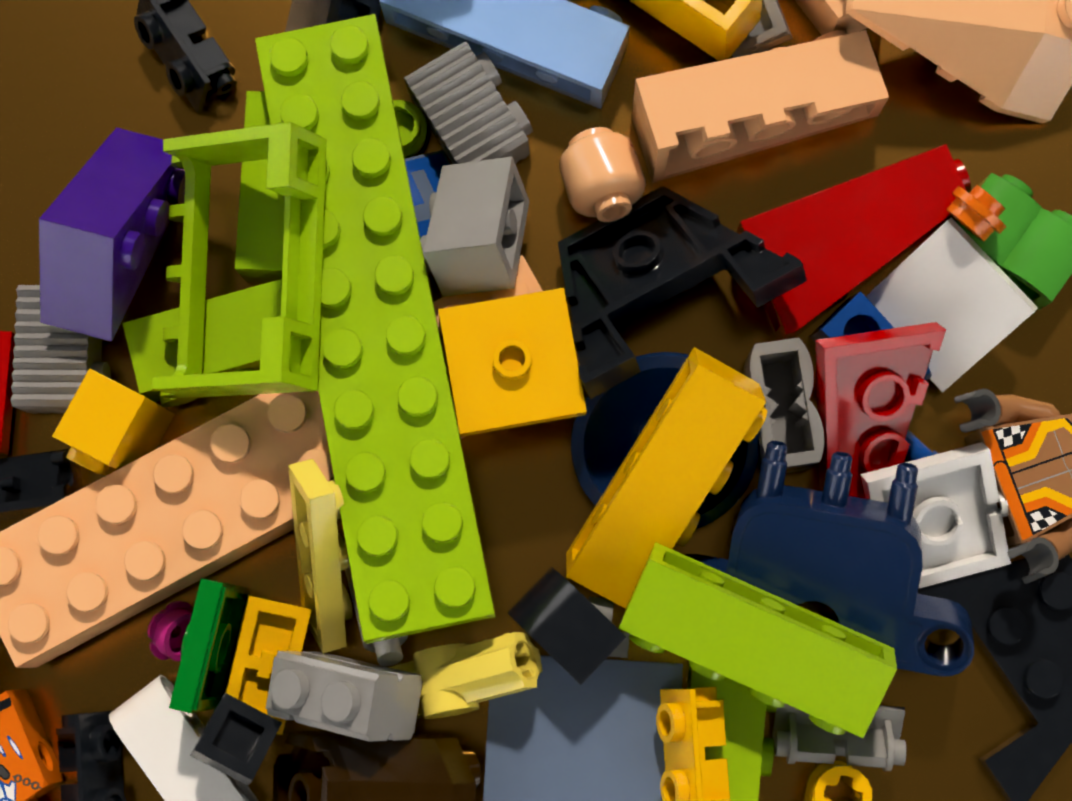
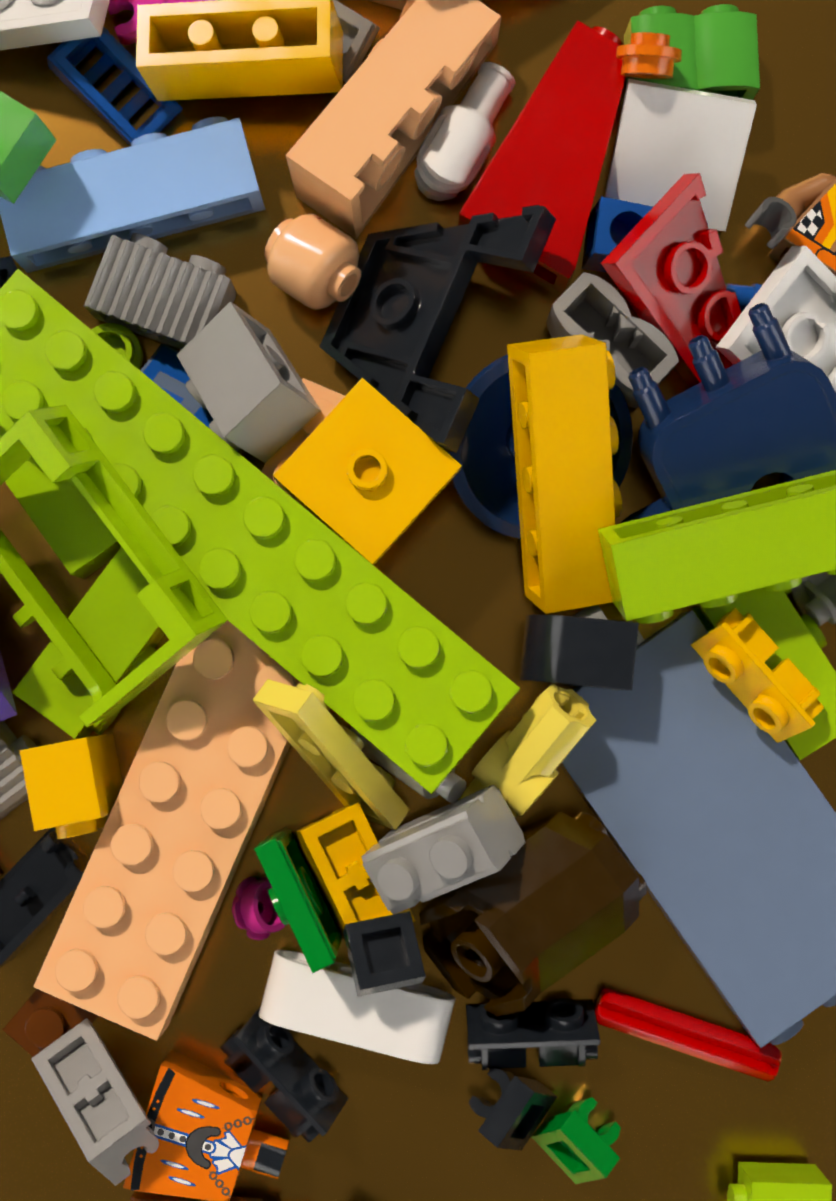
camera: 45 degrees left, 5 degrees up
none -> white arm [415,62,516,201]

